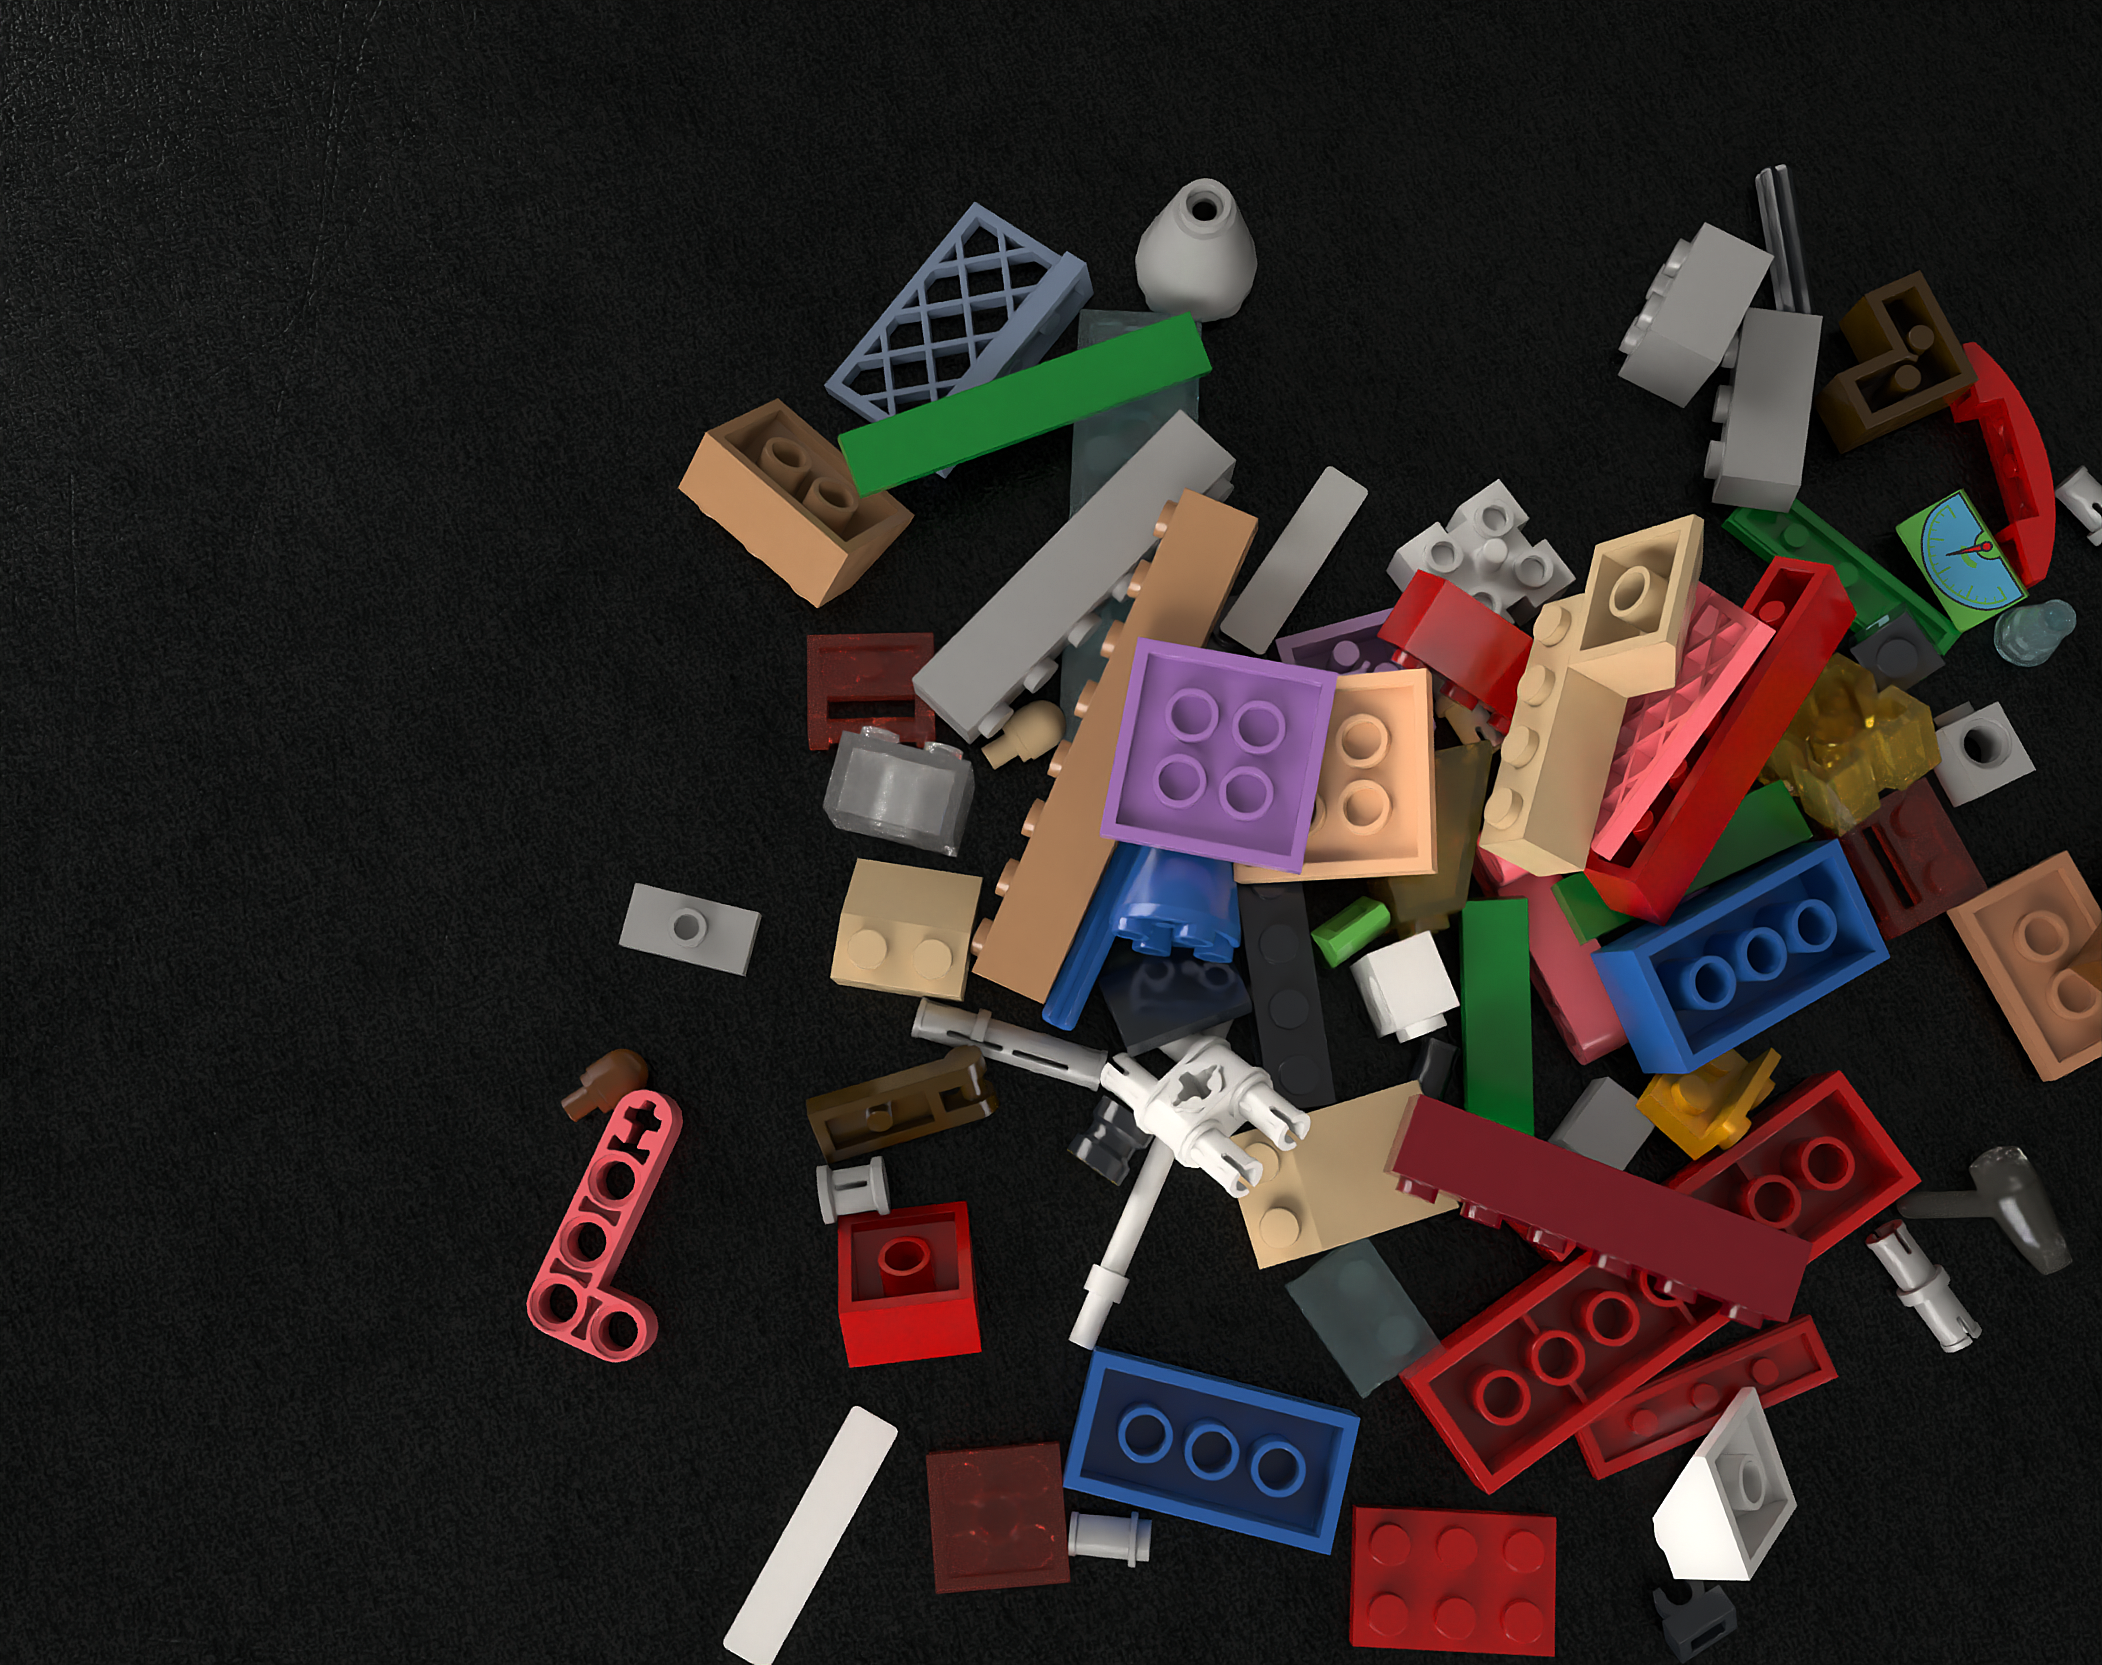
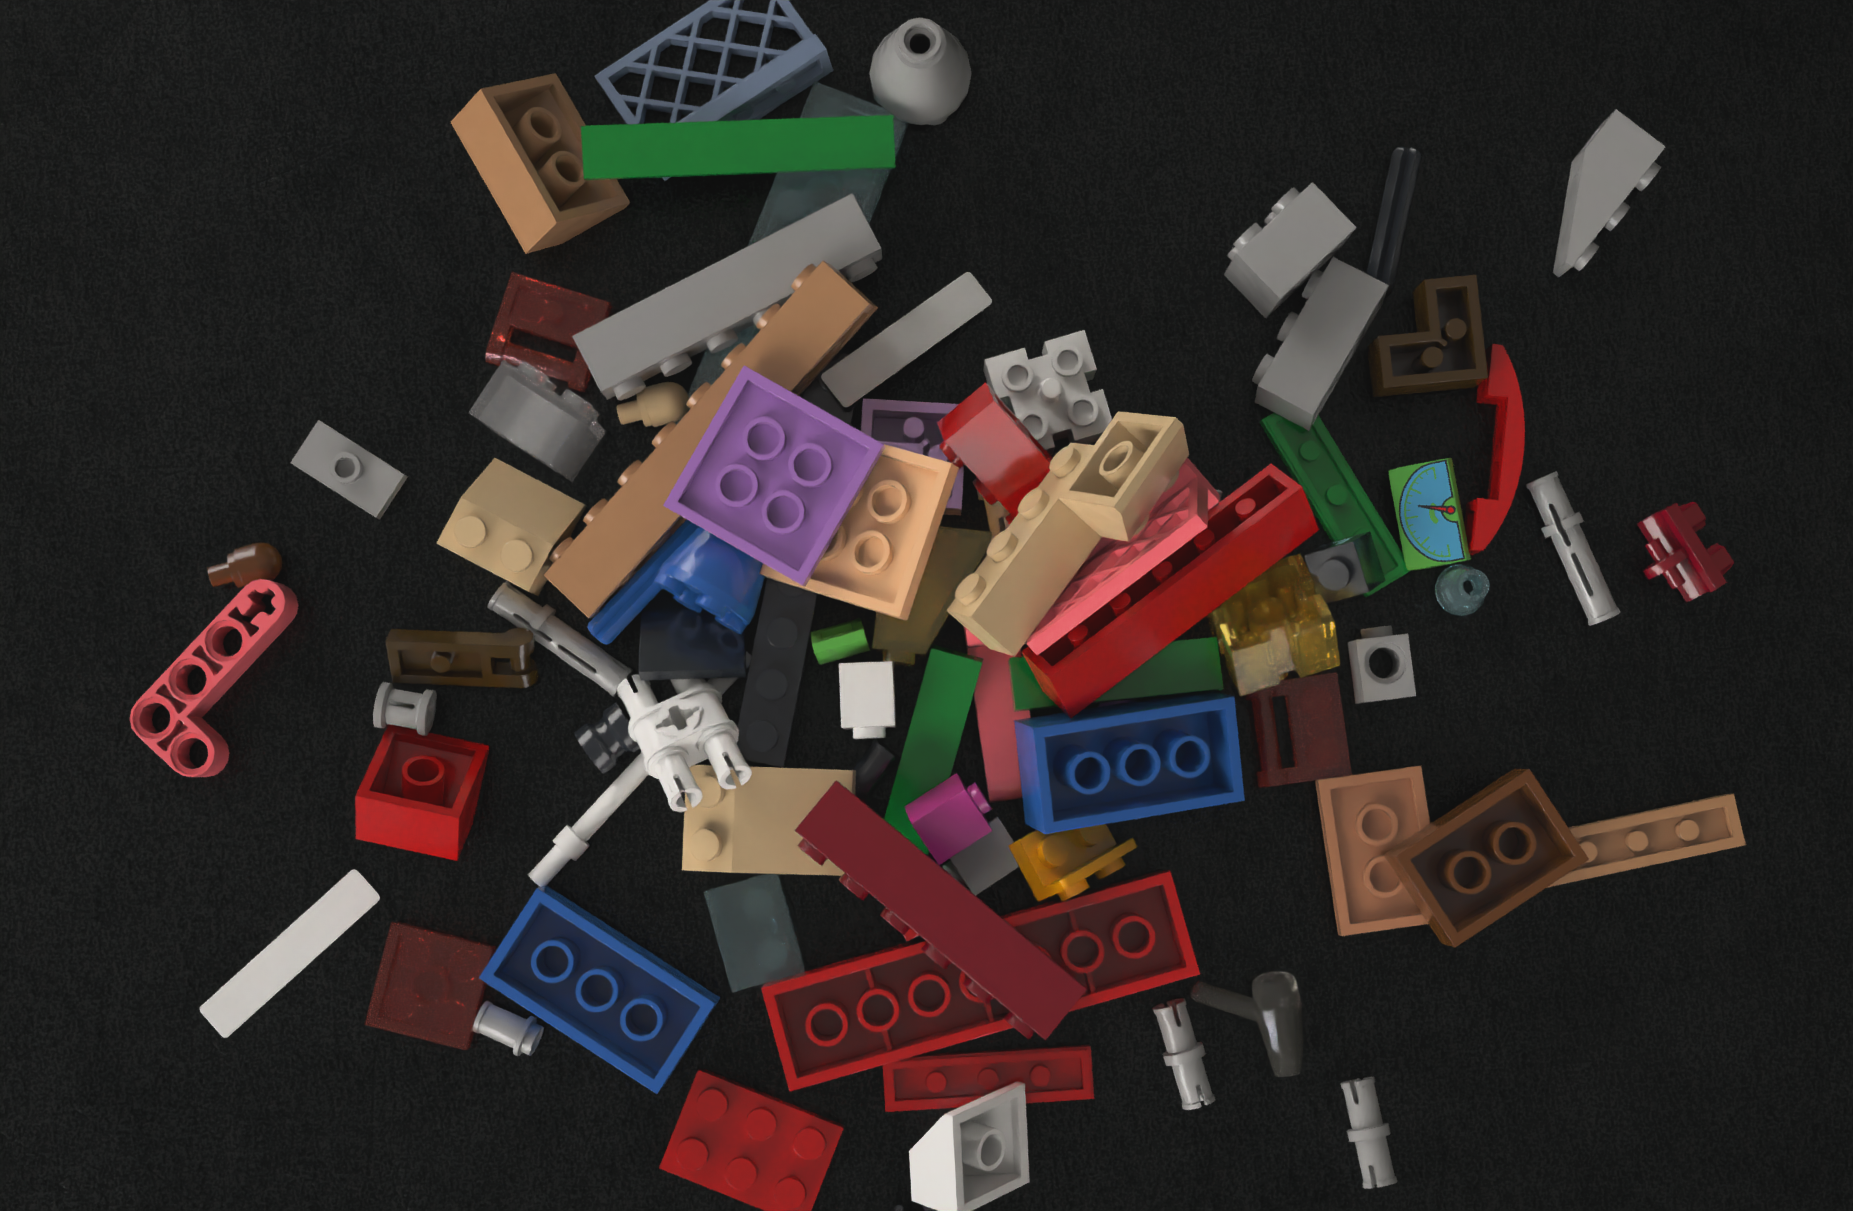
camera: 20 degrees right, 5 degrees up
none -> dark pink brick [904,773,992,865]
none -> light grey slope [1553,109,1665,277]

